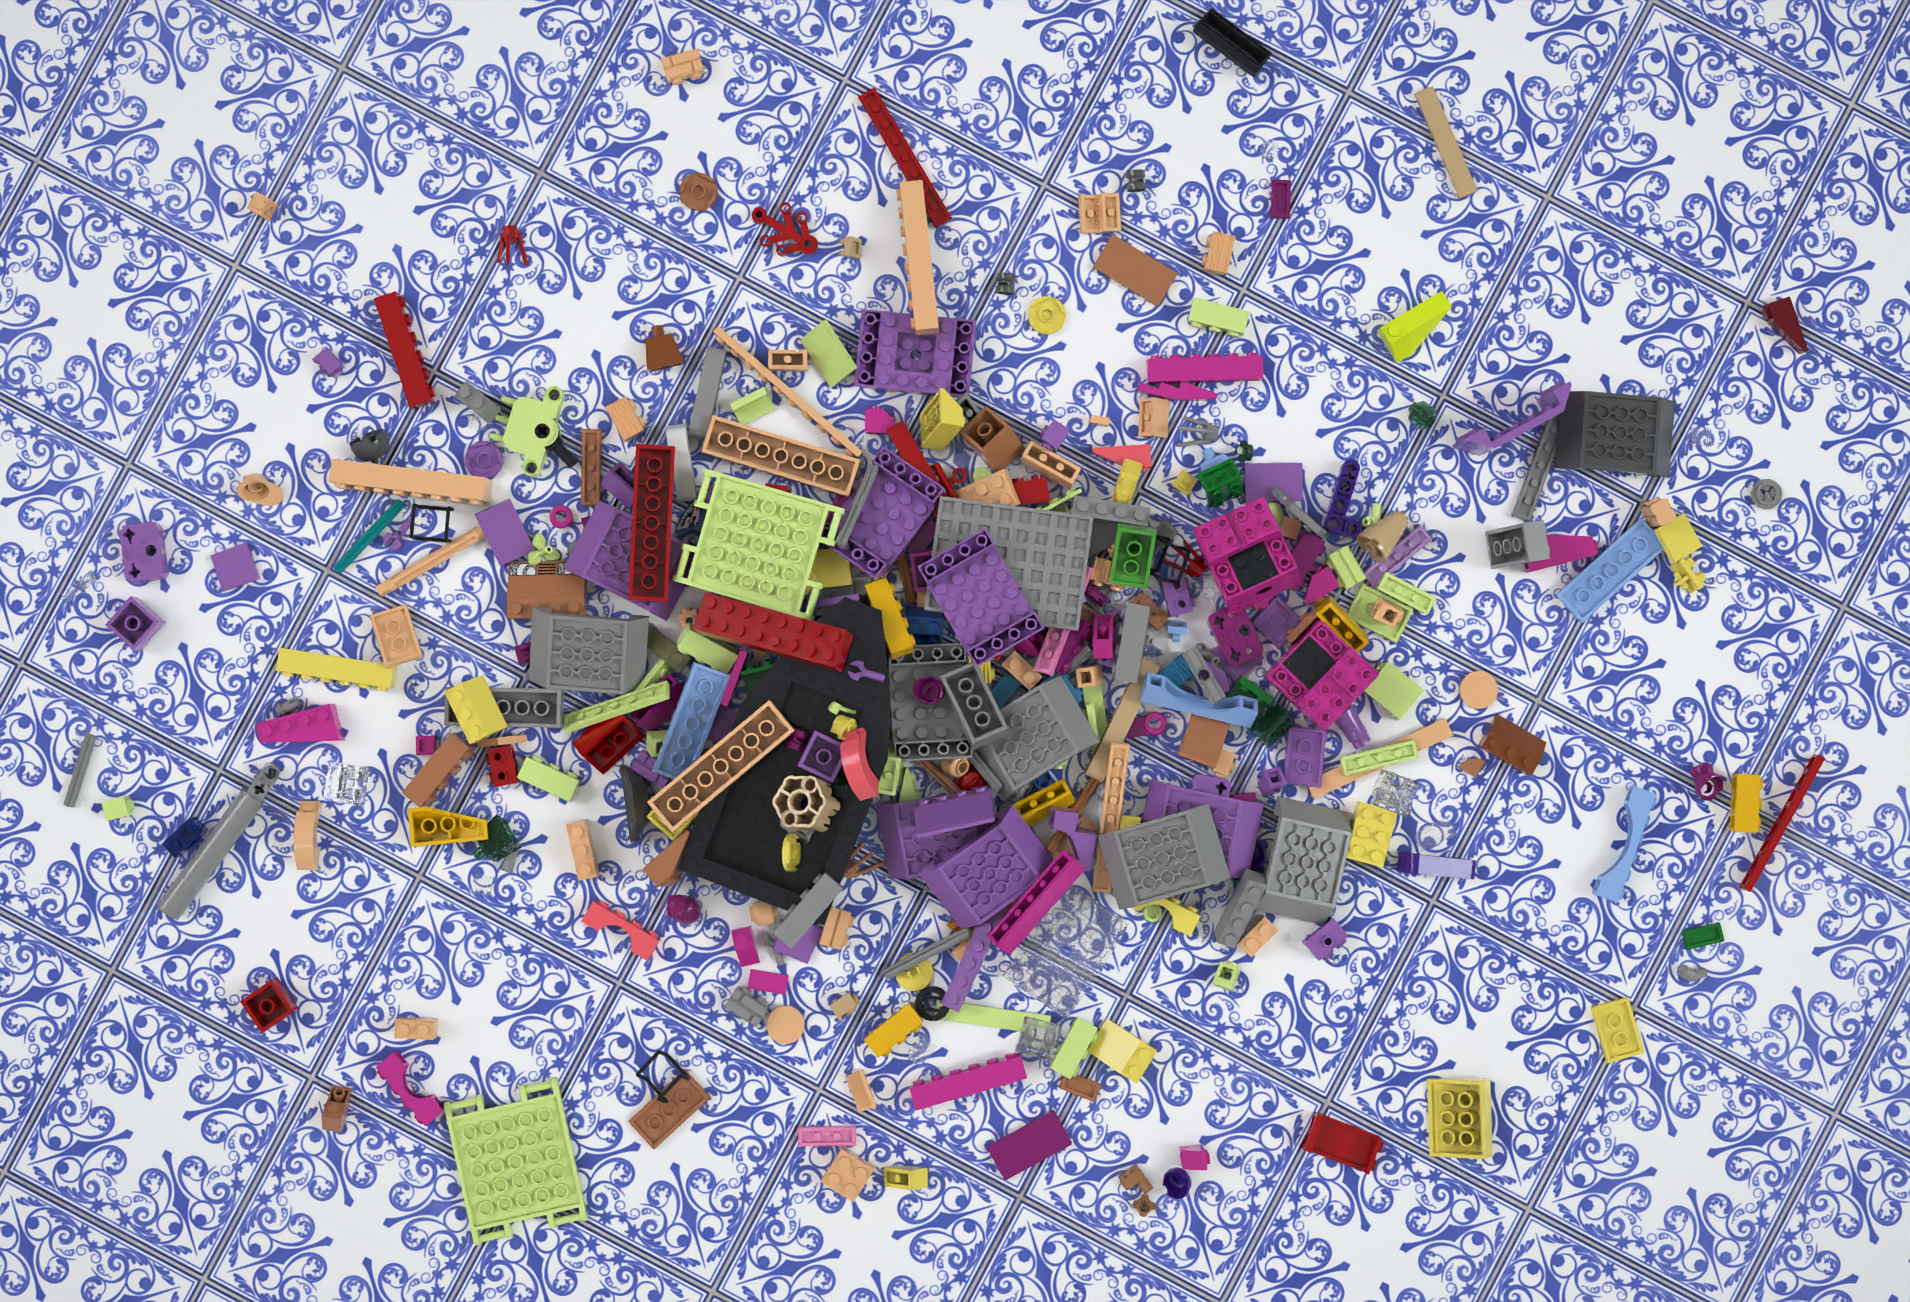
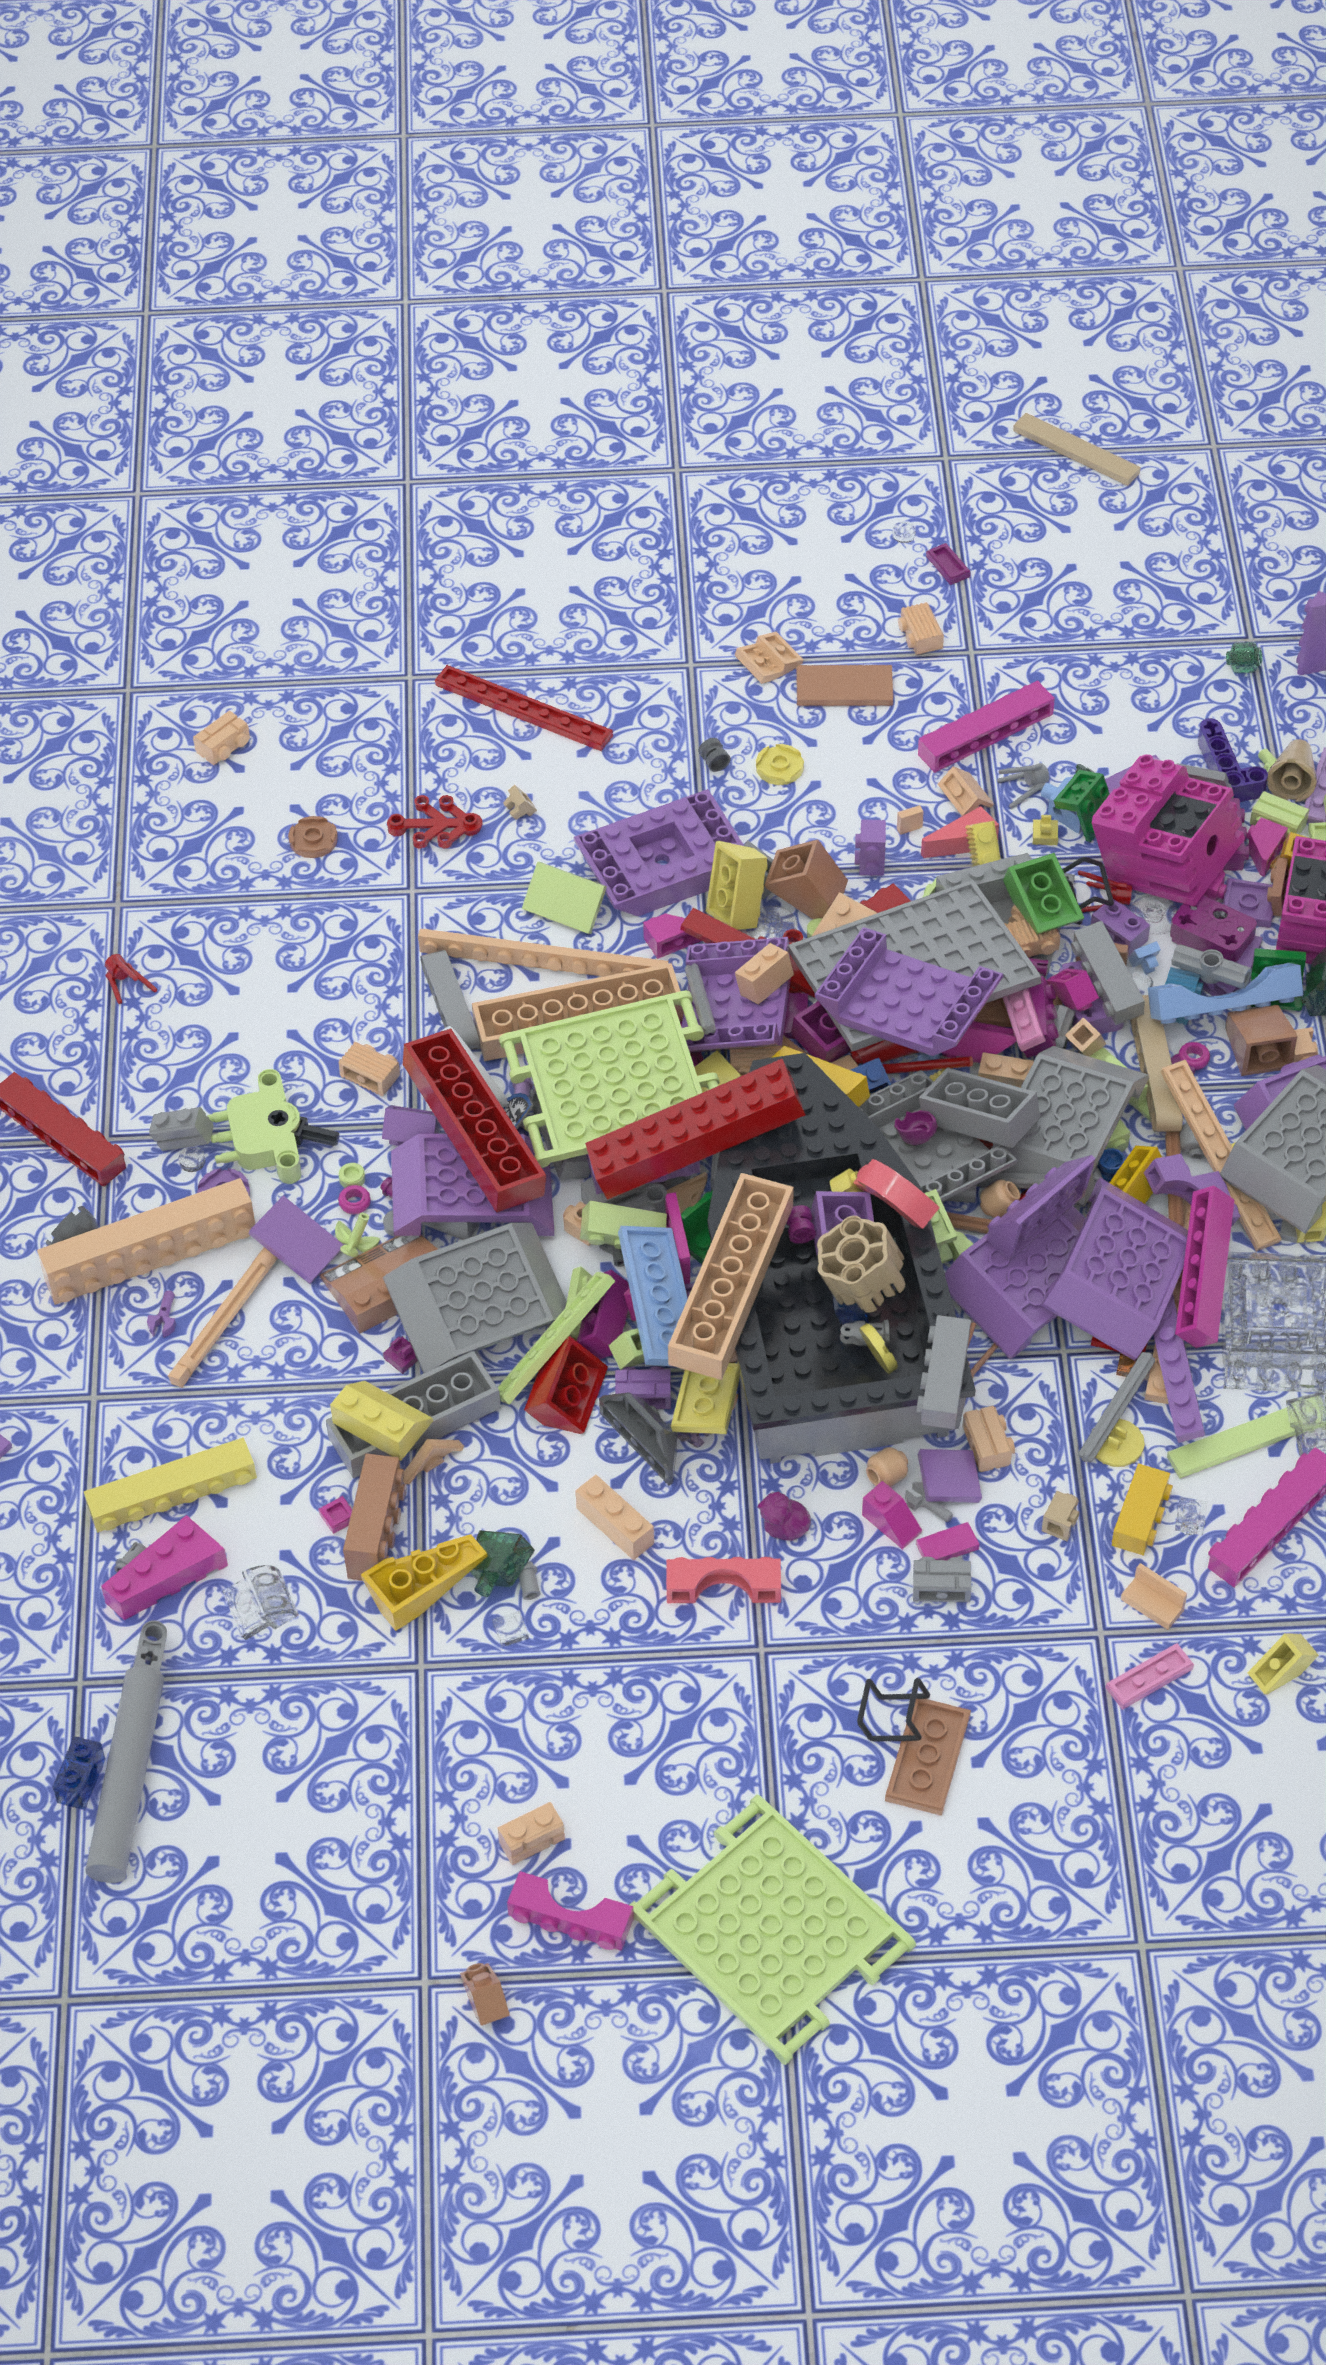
camera: 30 degrees left, 35 degrees down
red brick [240,977,299,1033] -> none
light nougat arch [294,801,322,871] -> none
teal axle [333,499,405,573] -> none
light nougat tile [369,604,423,669] -> none
black piece [409,503,454,543] -> none
red brick [485,745,520,787] -> none
yellowish green brick [517,755,581,802] -> none
nougat tile [581,429,602,506] -> none
nougat slope [643,830,692,887] -> none
dark orange torso [645,325,685,372] -> none
olive slope [647,623,693,673] -> none
yellowish green panel [730,387,775,425] -> none
light nougat tile [767,1005,805,1044] -> none
light nougat brick [768,350,808,372] -> none
light nougat brick [821,1146,875,1202] -> none
yellowish green hand [828,702,856,715] -> none
medium lavender bar [848,660,885,682] -> none
light nougat brick [896,180,939,335] -> none
black piece [915,986,950,1021] -> none
light nougat brick [1020,440,1081,490] -> none
dark grey wheel [1126,169,1146,192] -> none
dark pink slope [1137,381,1218,401] -> none
yellowish green brick [1187,297,1250,338] -> none
black piece [1193,8,1272,77] -> none
neon yellow wedge [1377,291,1452,363] -> none
none -> yellowish green tile [338,1163,366,1188]
none -> light nougat brick [735,943,794,1005]

